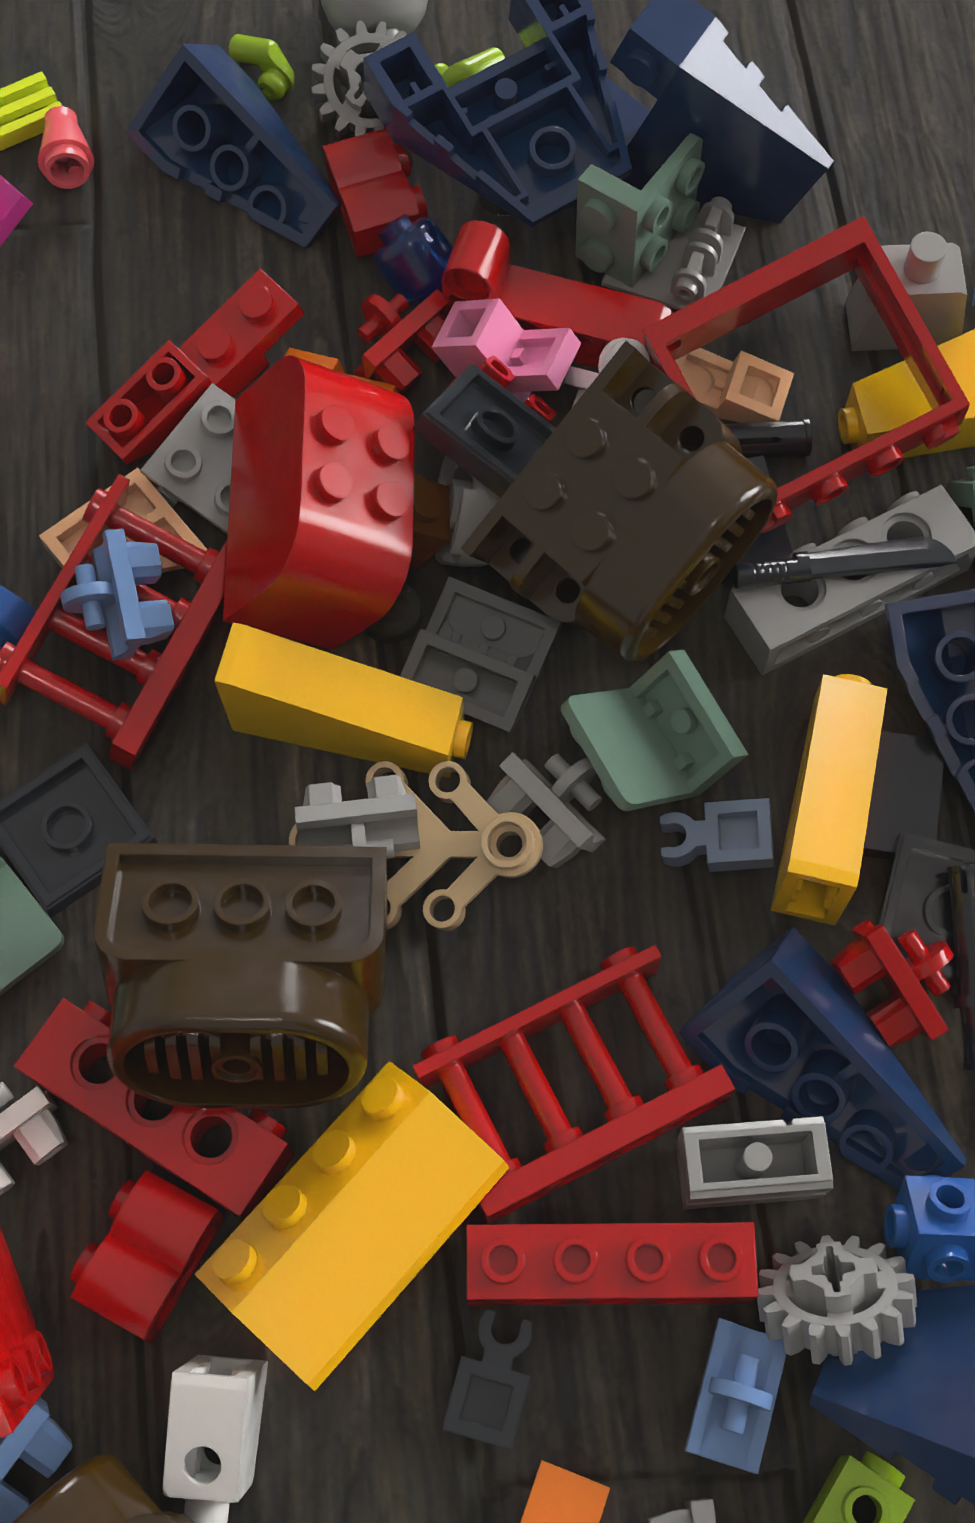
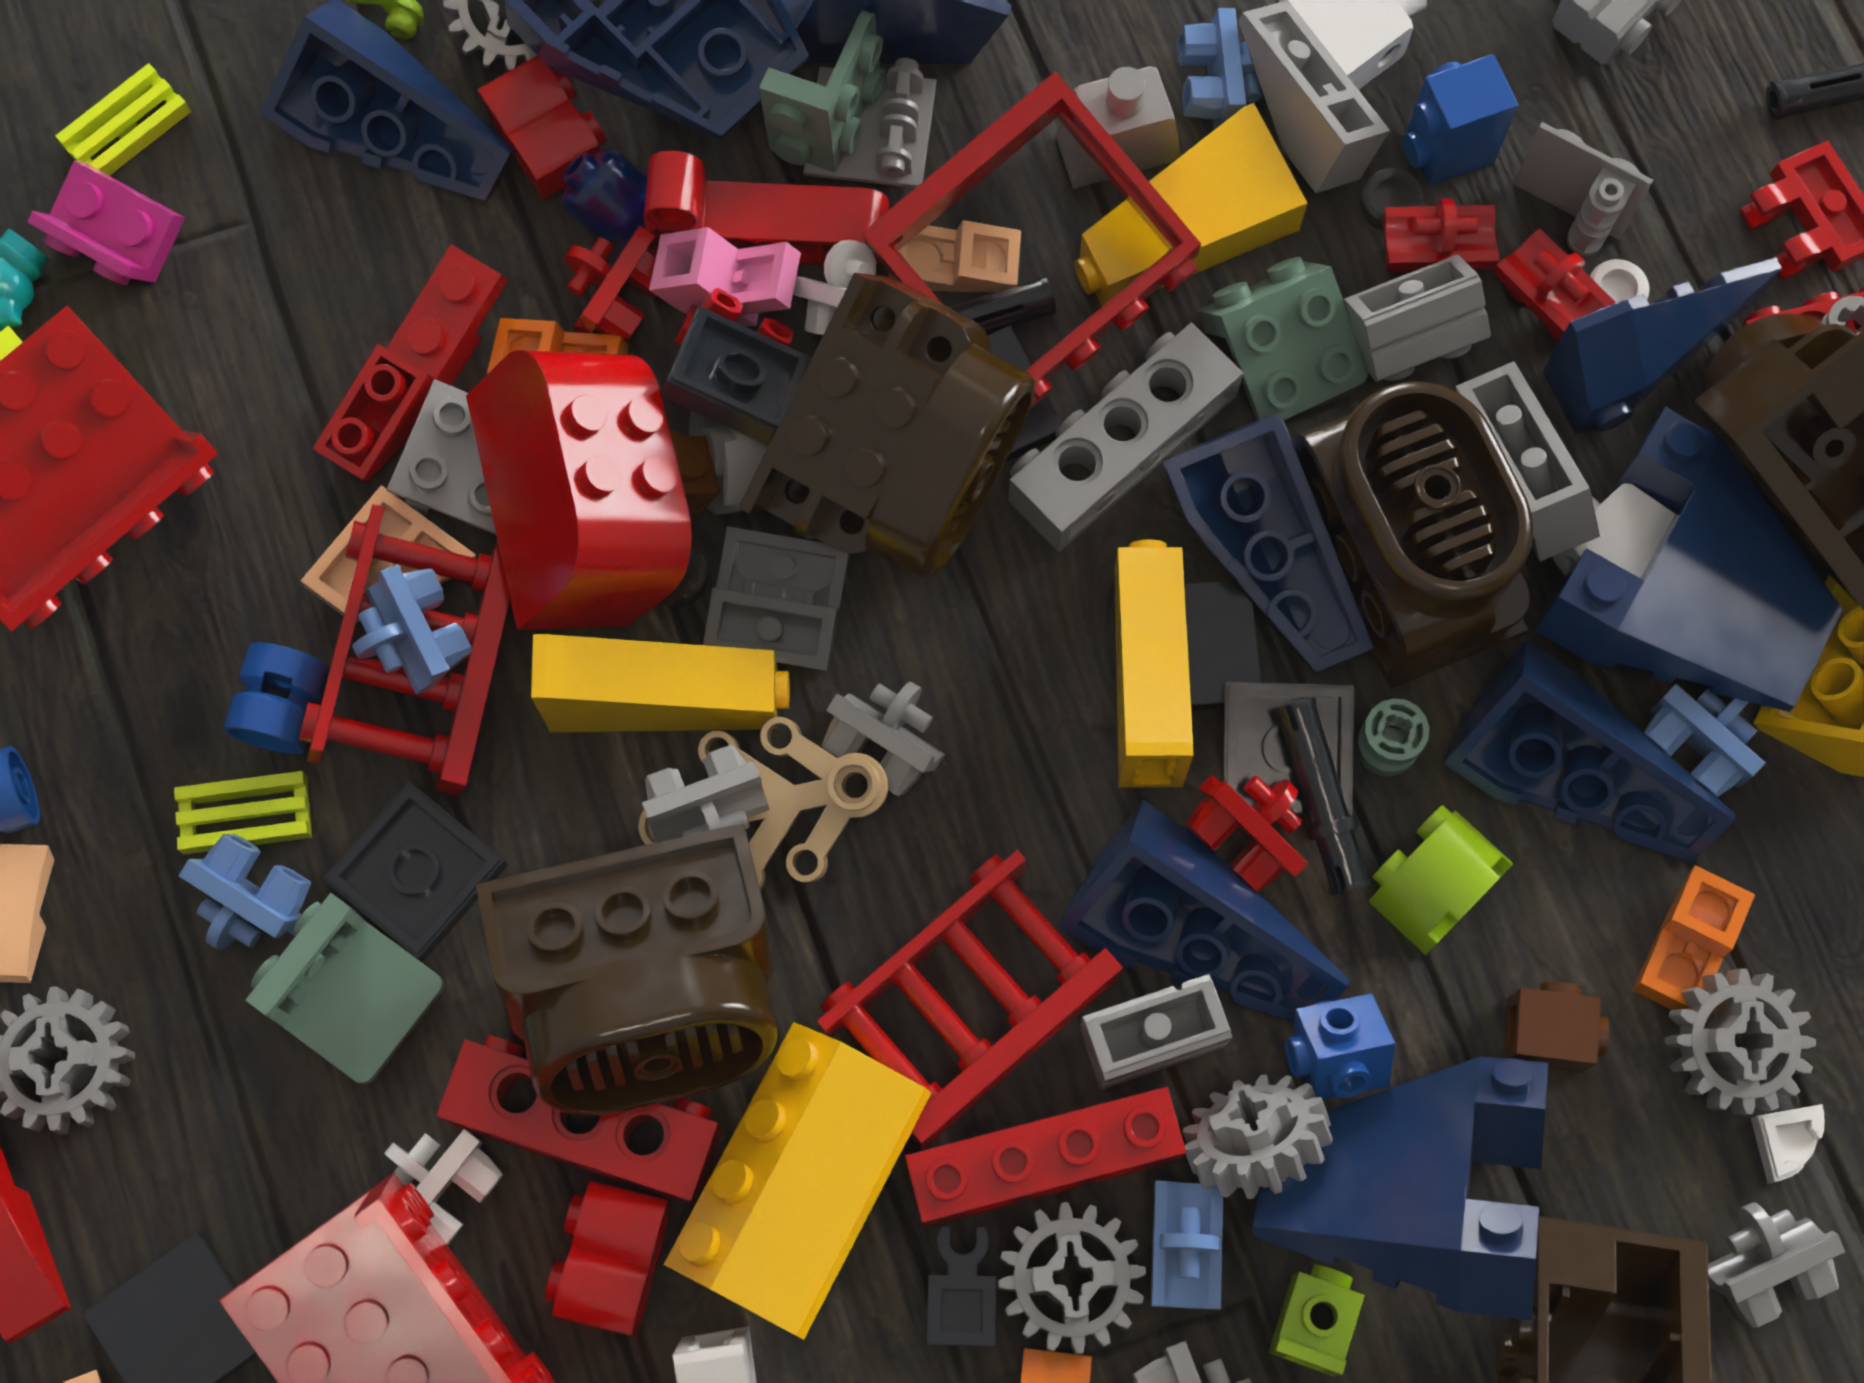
camera: 15 degrees left, 5 degrees up
coral cone [38,106,94,189] -> none
sand green bracket [561,650,749,811] -> none
sand blue plate [660,798,775,872] -> none
black piece [732,536,957,589] -> none
none -> light grey gear [998,1202,1146,1354]

